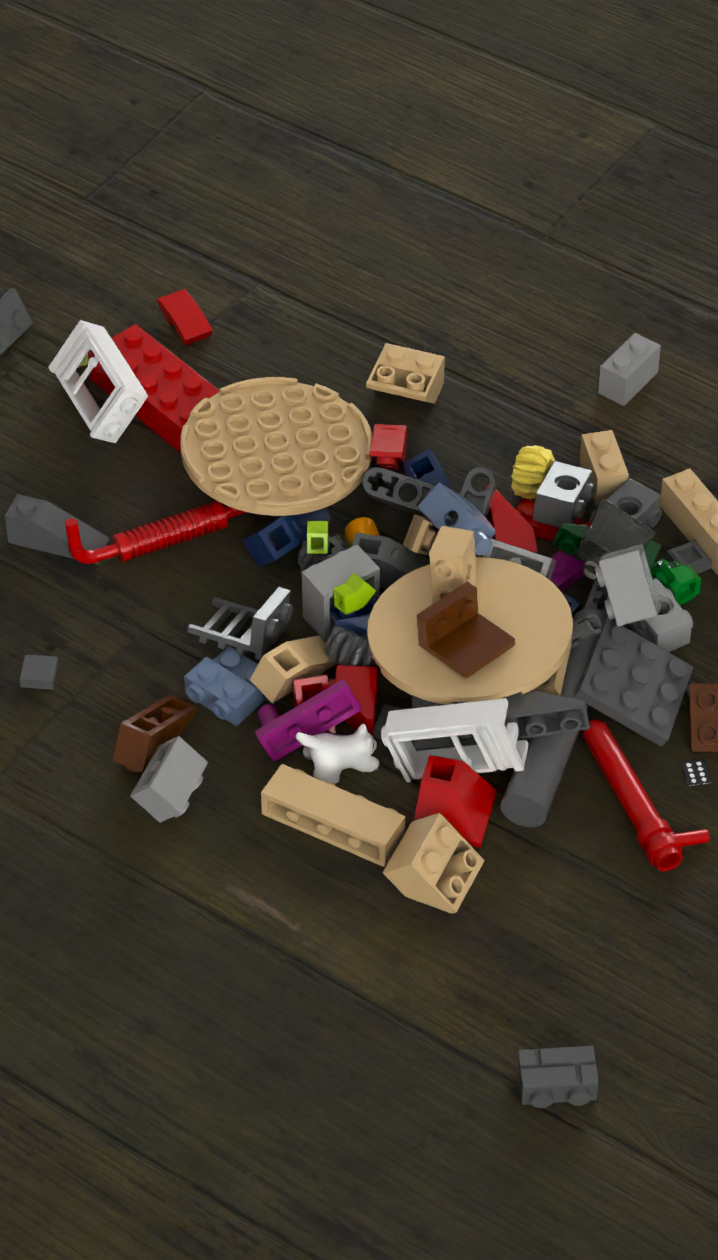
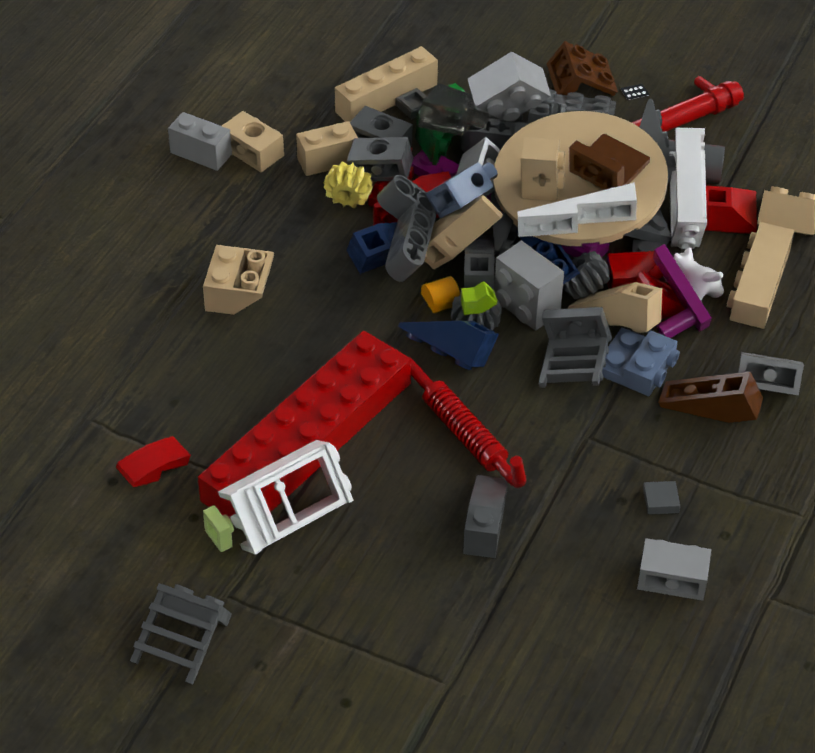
camera: 100 degrees left, 0 degrees up
tan tile [181,377,372,516] -> none
lime piece [333,572,376,615] -> none
red slope [370,424,408,472] -> none
none -> tan brick [222,111,284,172]
none -> white slope [517,182,637,237]

